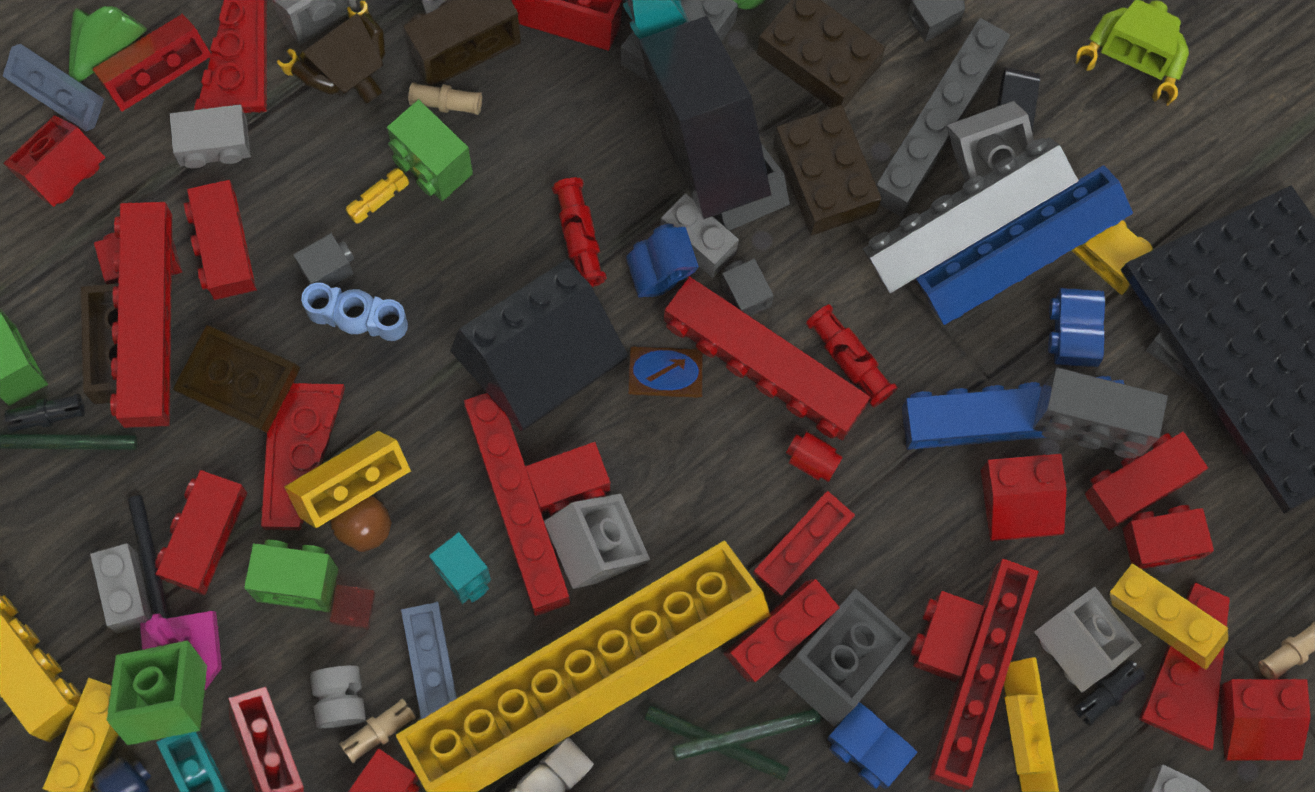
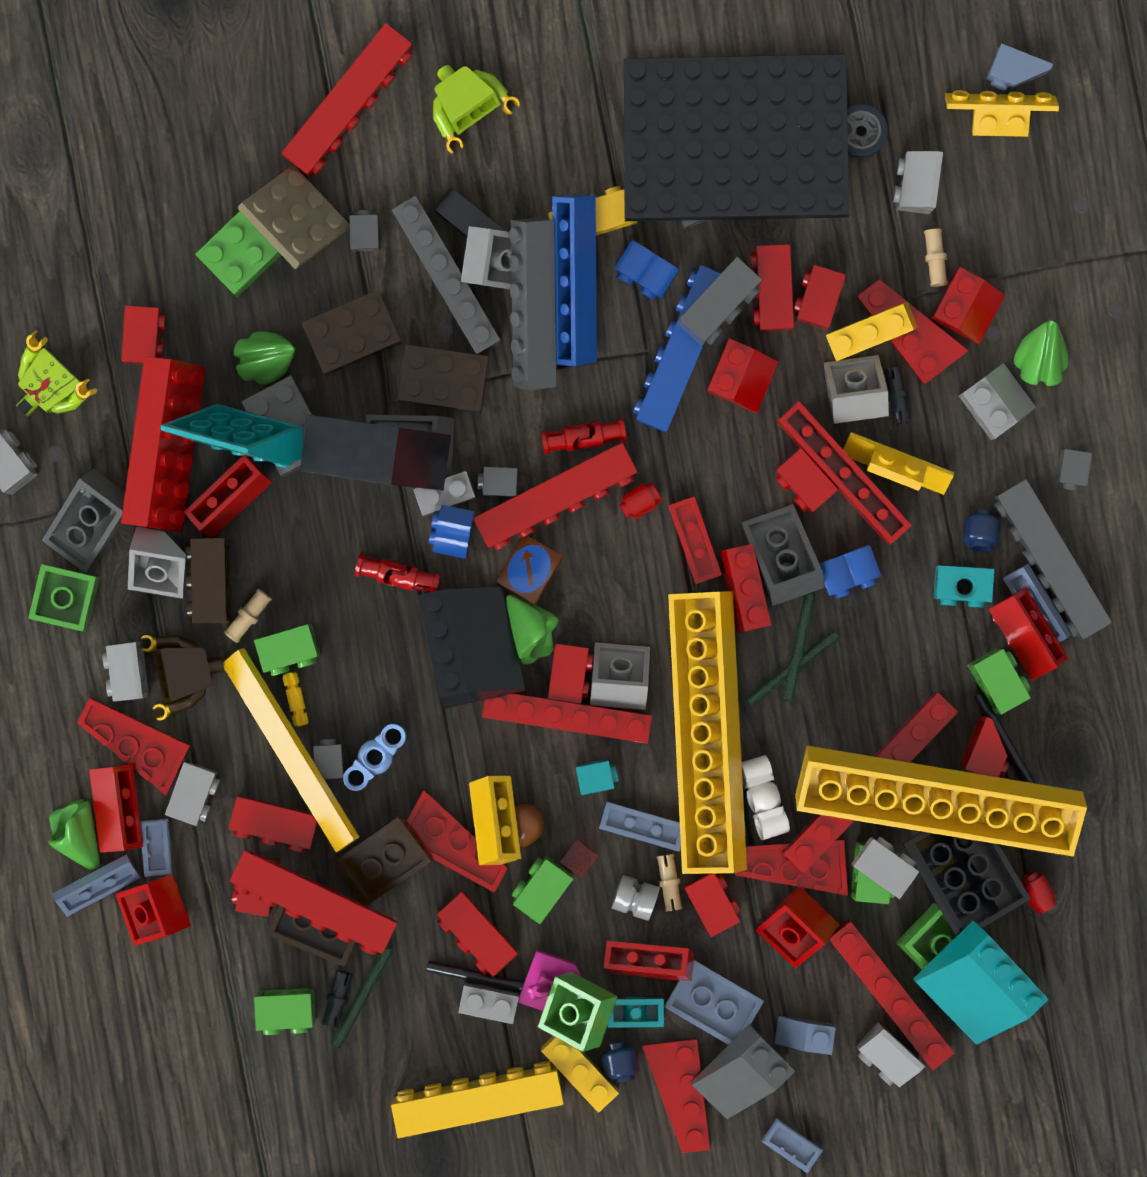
camera: 60 degrees left, 15 degrees up
none -> sand blue plate [140,818,173,877]
none -> yellow tile [223,648,359,852]
none -> bright green hat [506,594,558,664]

